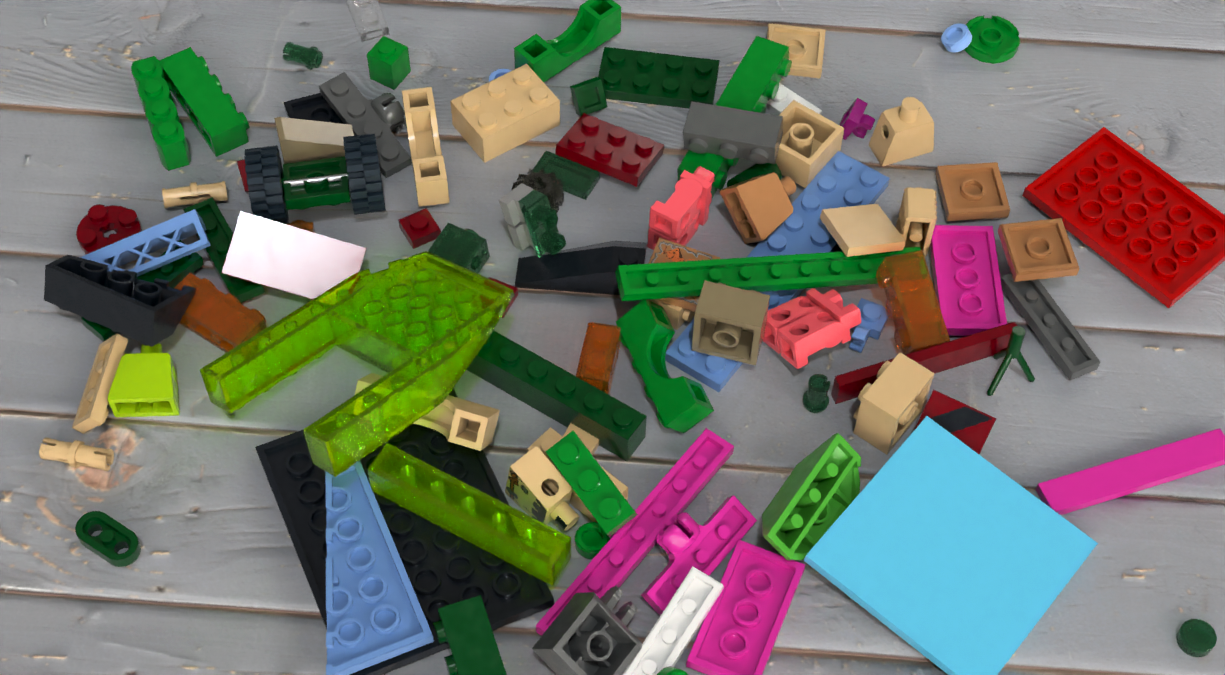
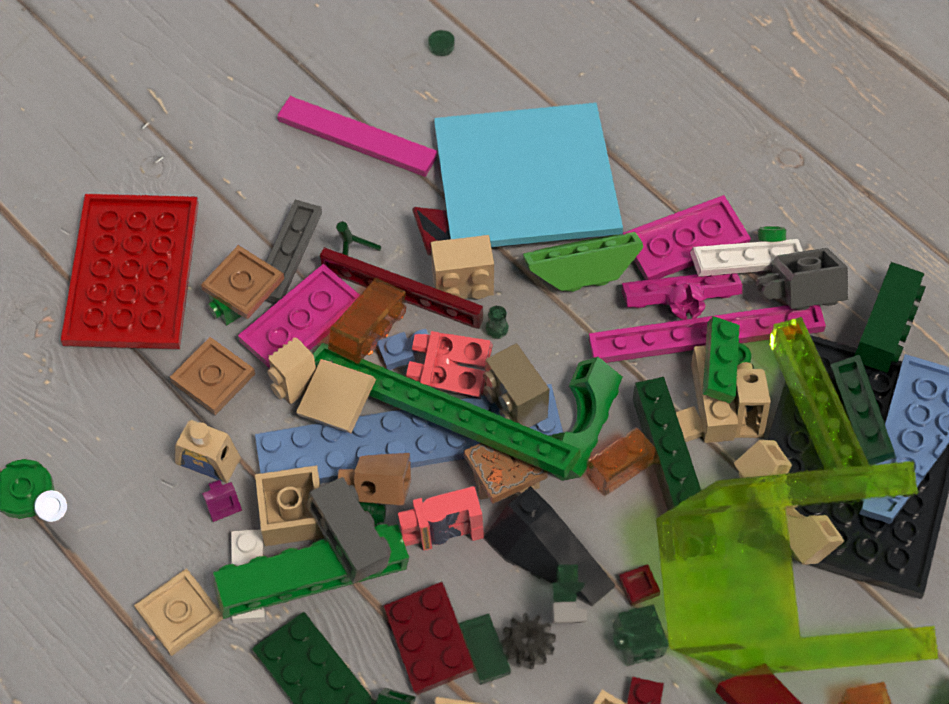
camera: 135 degrees left, 5 degrees up
none -> dark green plate [831,355,896,467]

